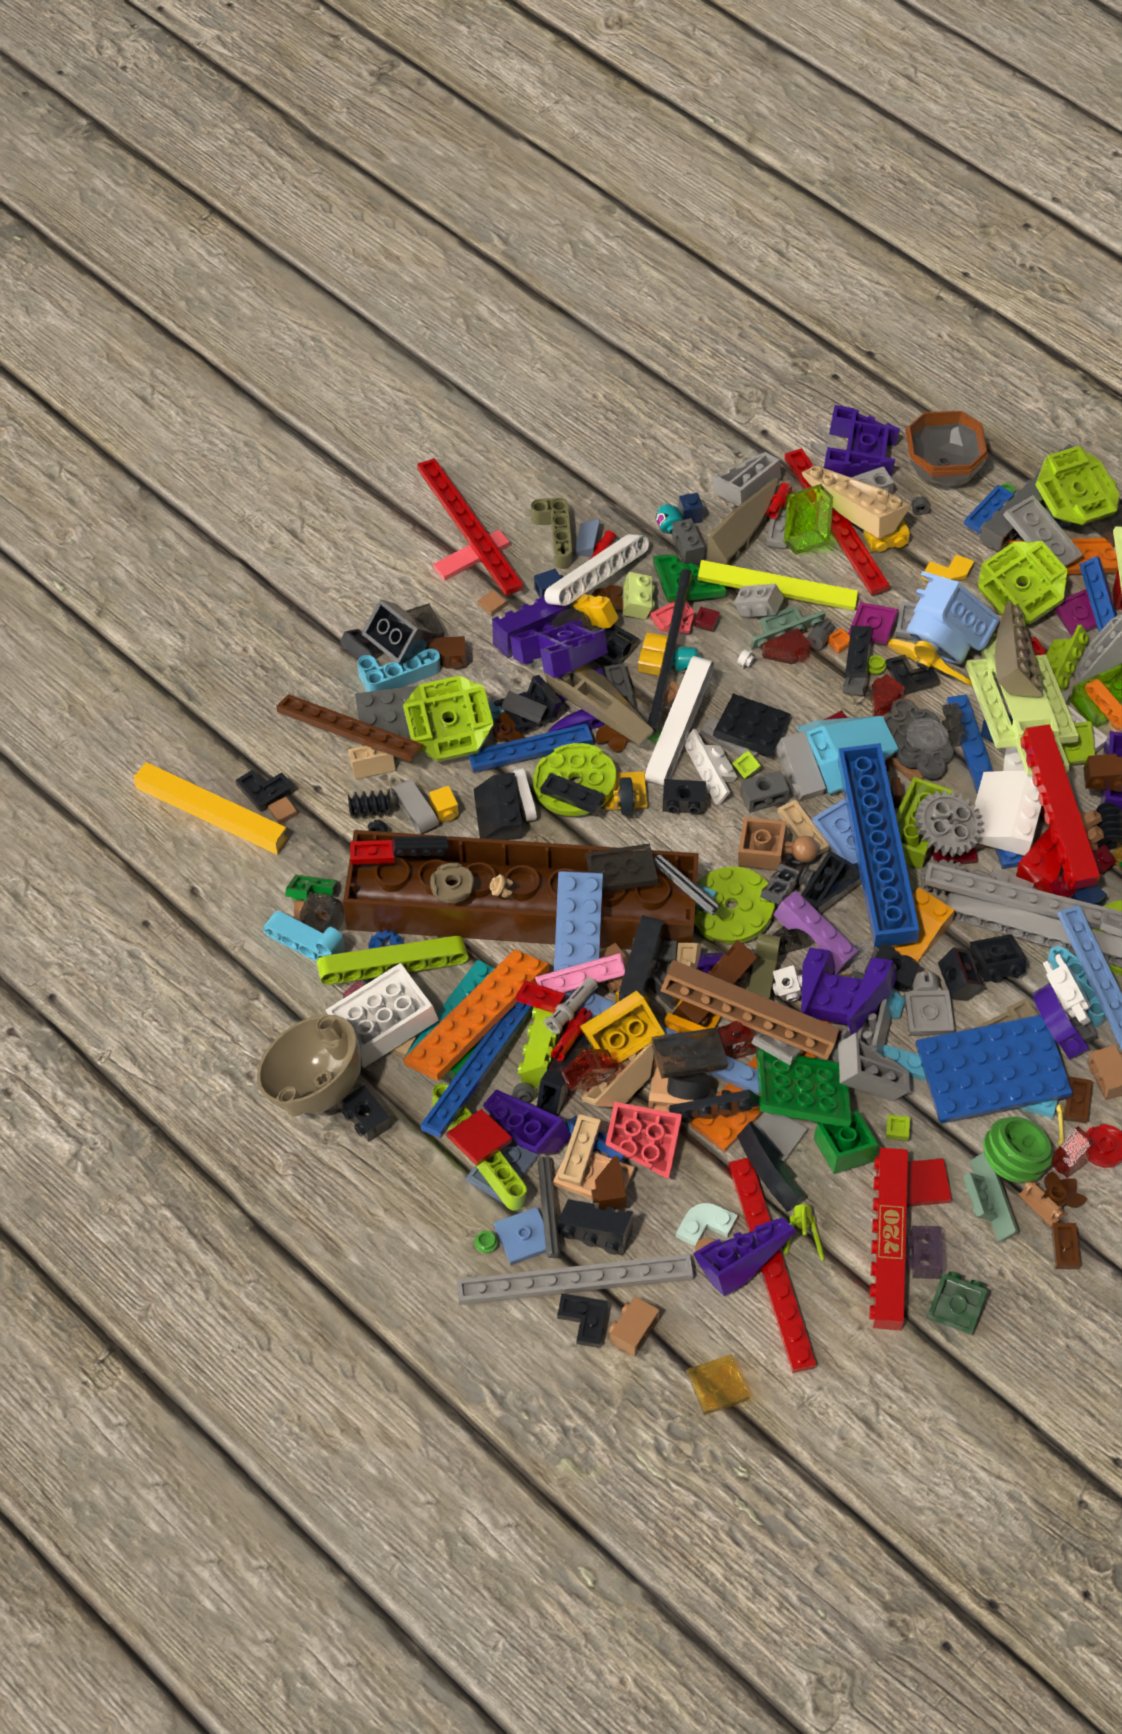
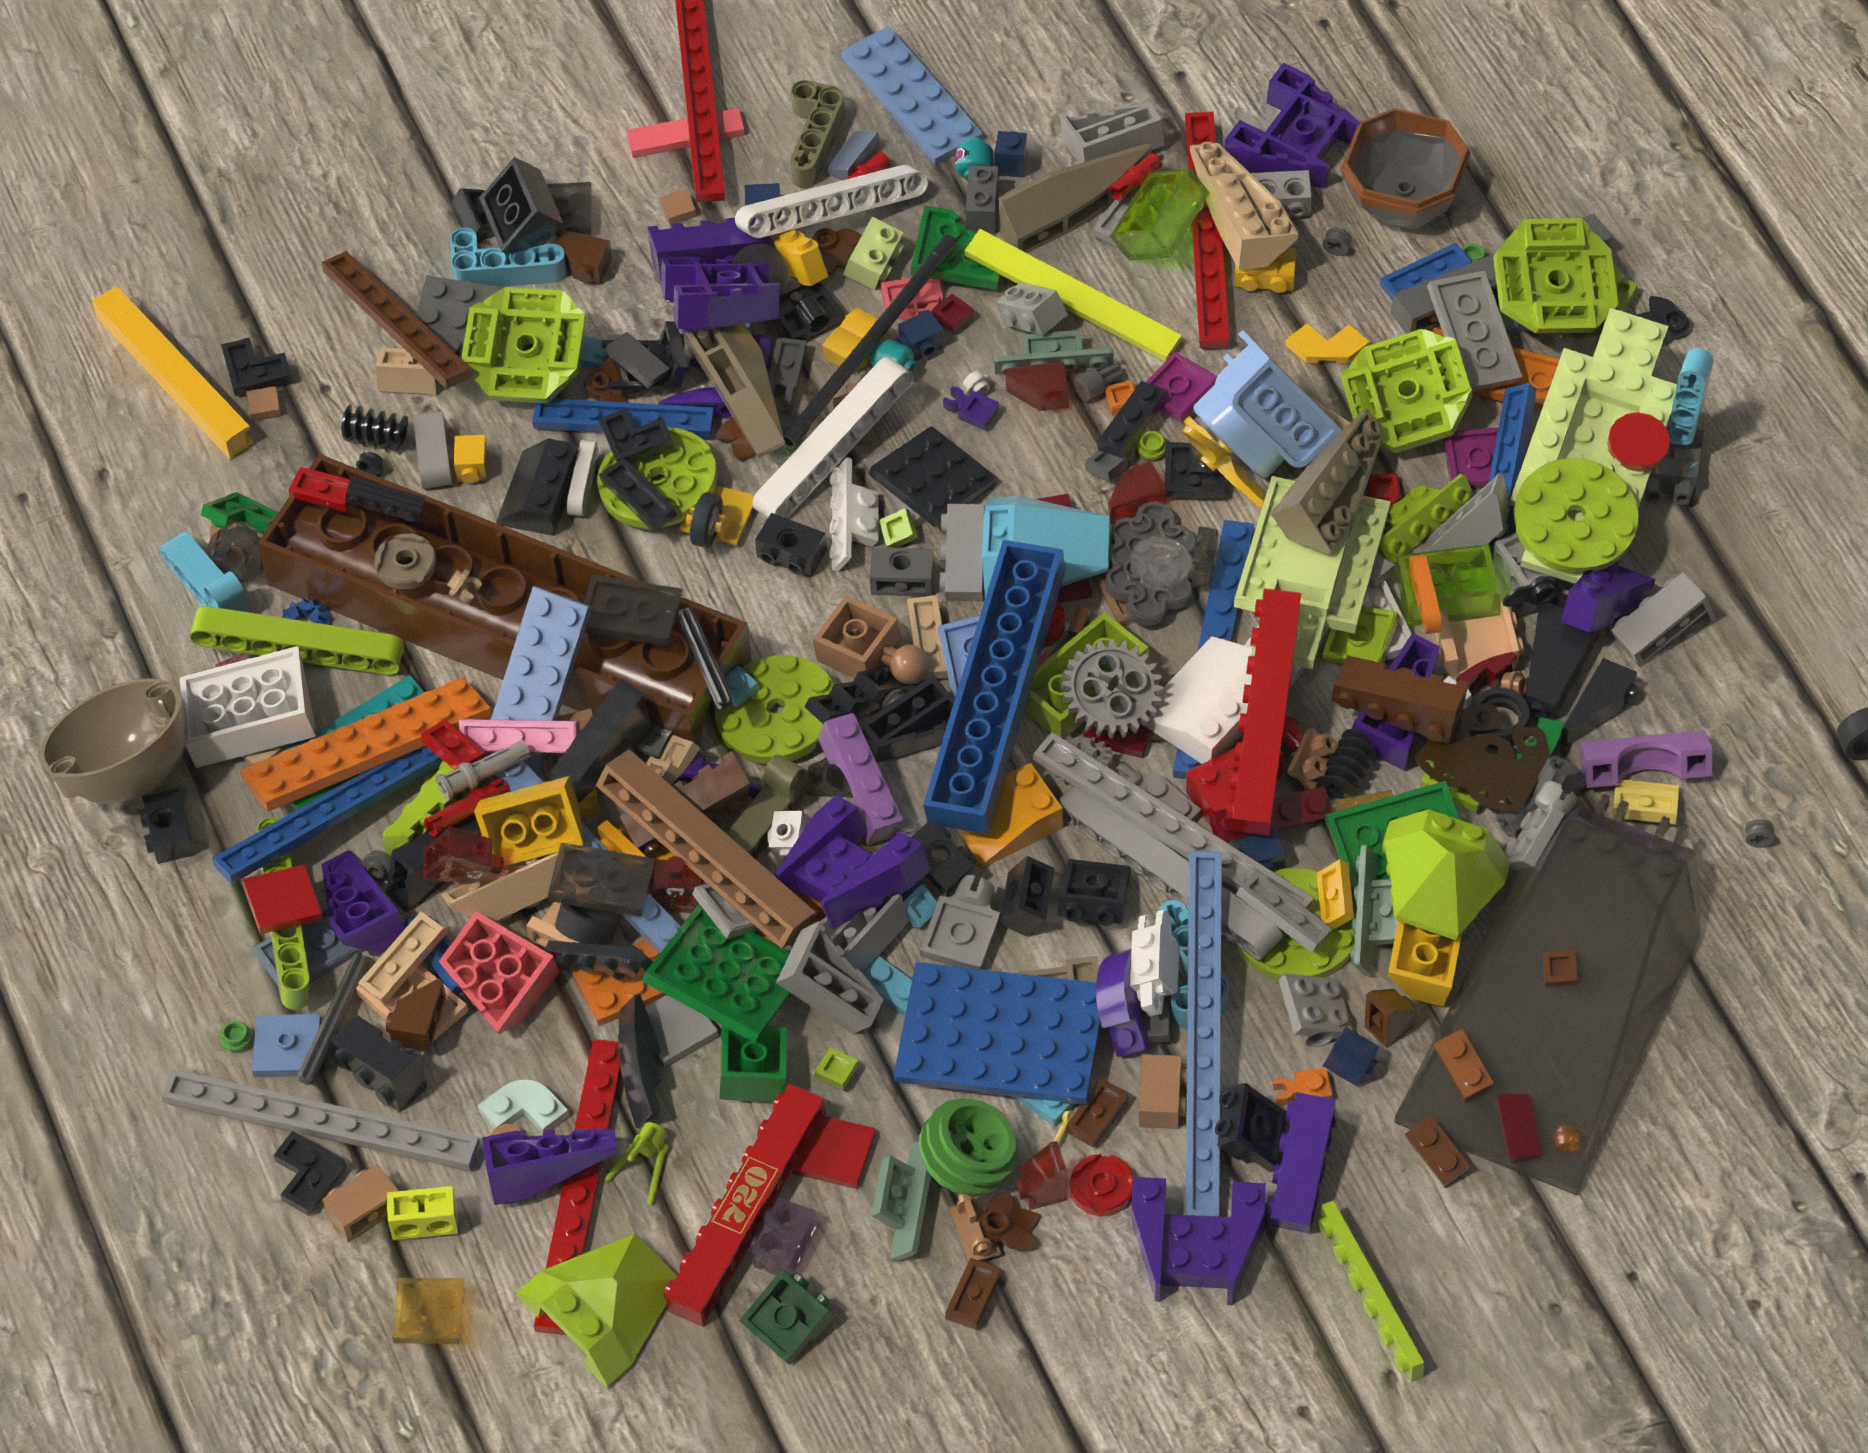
camera: 25 degrees right, 0 degrees up
none -> neon yellow brick [387,1186,458,1240]
none -> lime wedge [515,1233,677,1388]
none -> black plate [598,408,674,464]
none -> medium blue plate [841,26,983,166]
none -> dark blue brick [896,309,945,361]
none -> dark purple plate [943,386,999,430]

